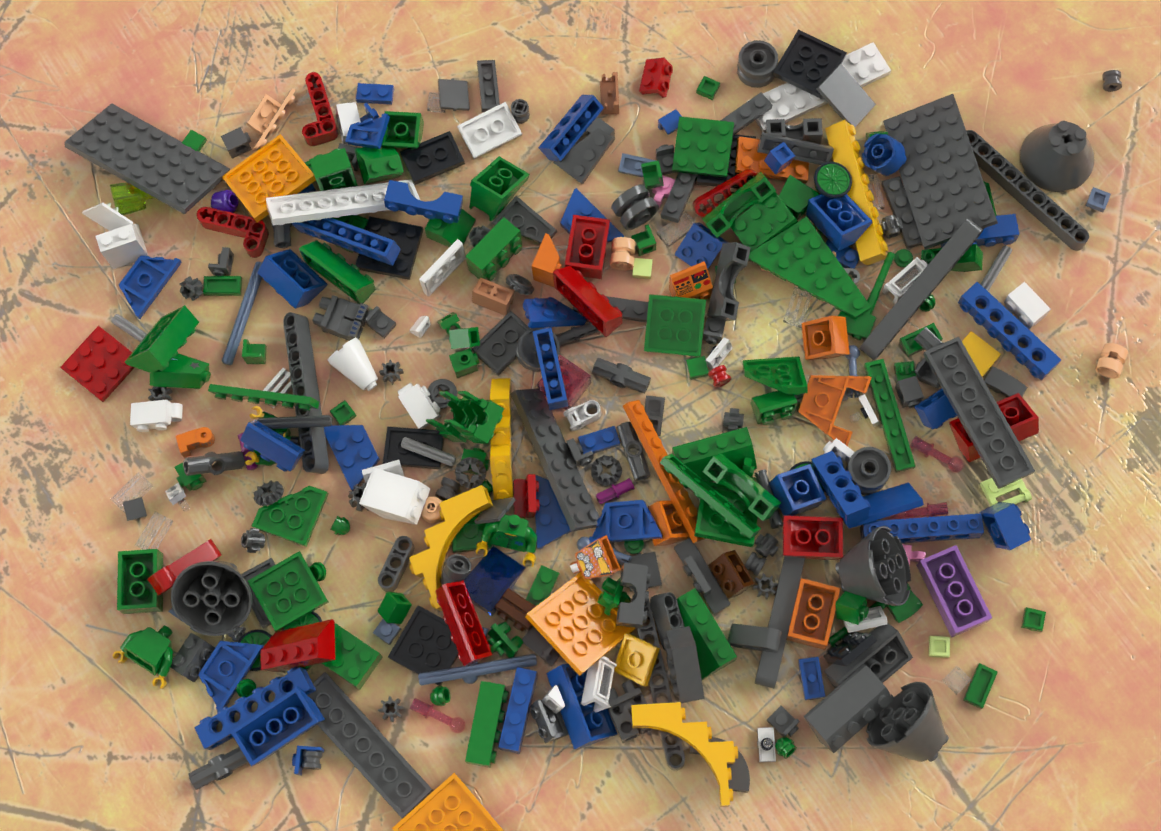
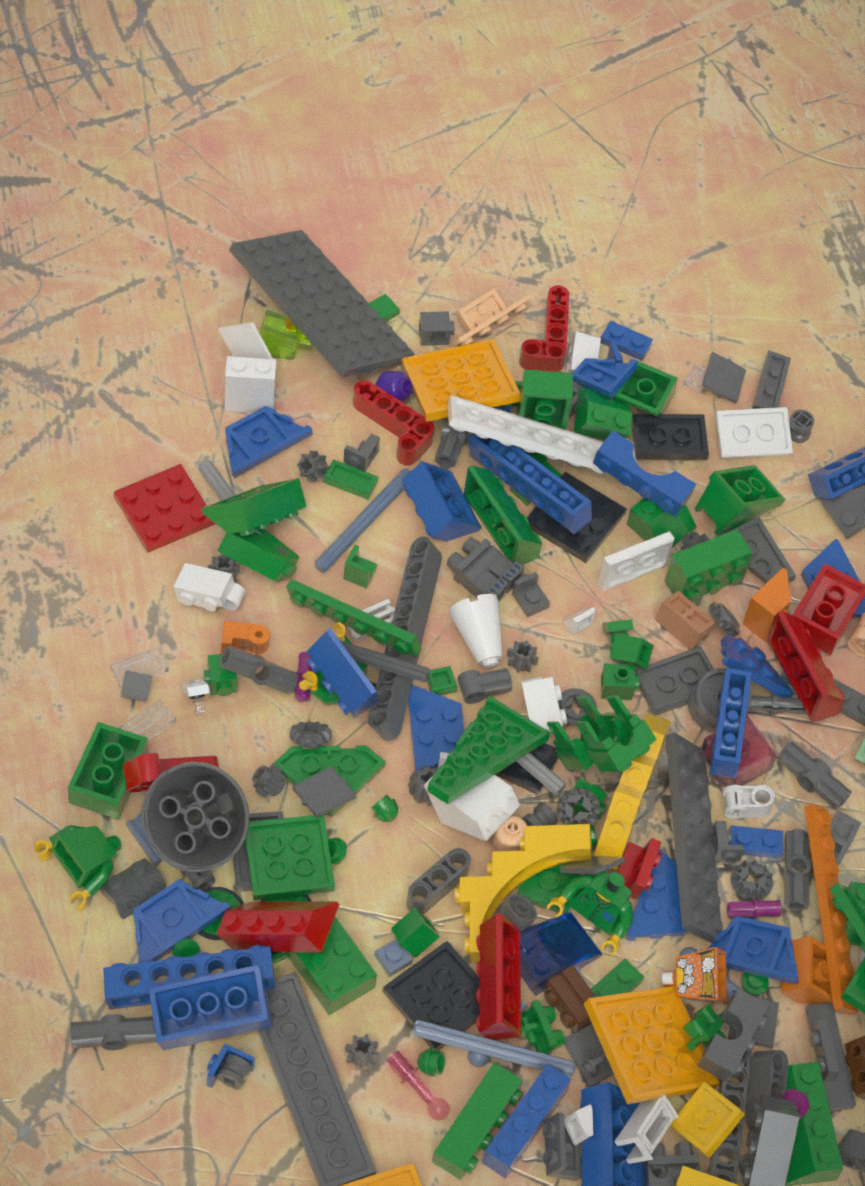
camera: 10 degrees right, 15 degrees down
none -> dark grey piece [292,766,356,818]
none -> green wing [427,696,550,804]
none -> dark grey piece [457,668,512,704]
none -> magenta tile [781,1089,809,1119]

